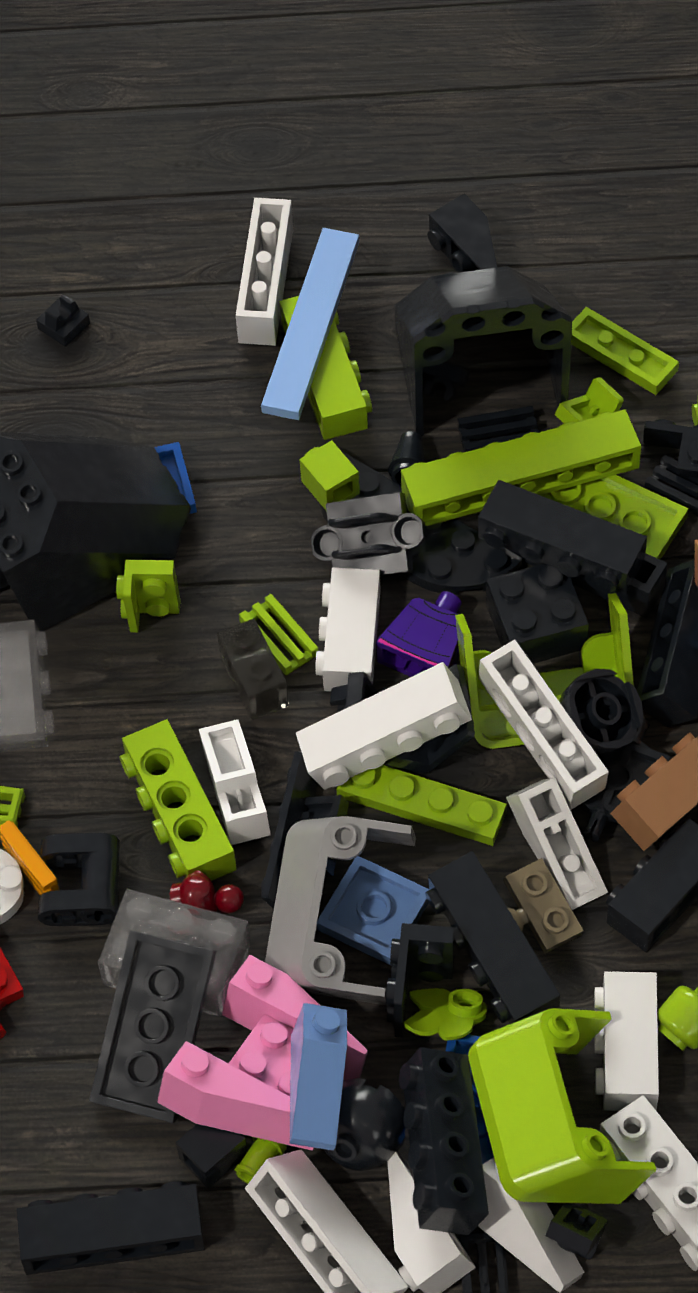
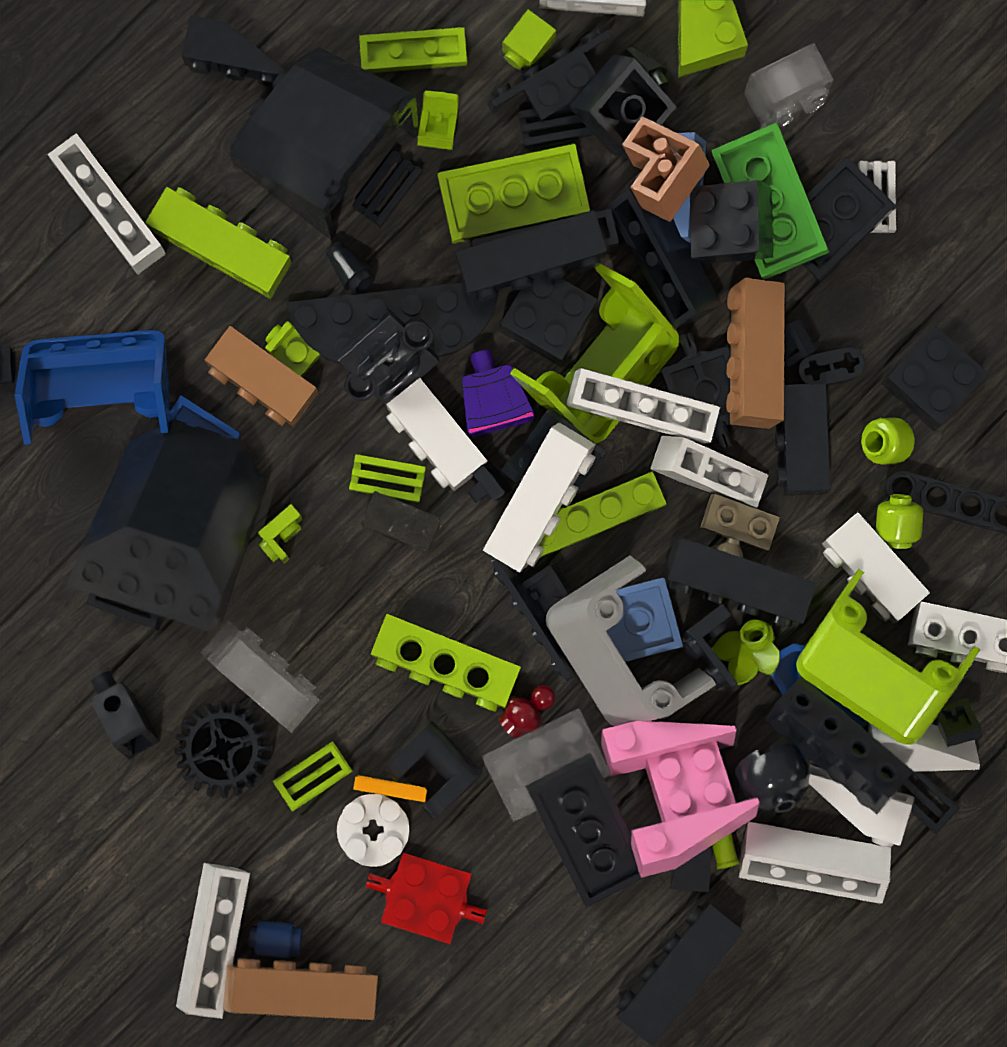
camera: 50 degrees left, 25 degrees up
white slope [199,720,271,845] -> none
light blue tile [261,228,359,420] -> none
medium blue slope [289,1003,347,1150] -> none
lime brick [299,440,360,510] -> none
lime brick [401,409,641,526] -> none
black cylinder [559,669,644,754] -> none
none -> blue windscreen [15,330,170,445]
none -> medium nougat brick [205,326,318,427]
none -> lime bracket [265,321,321,377]

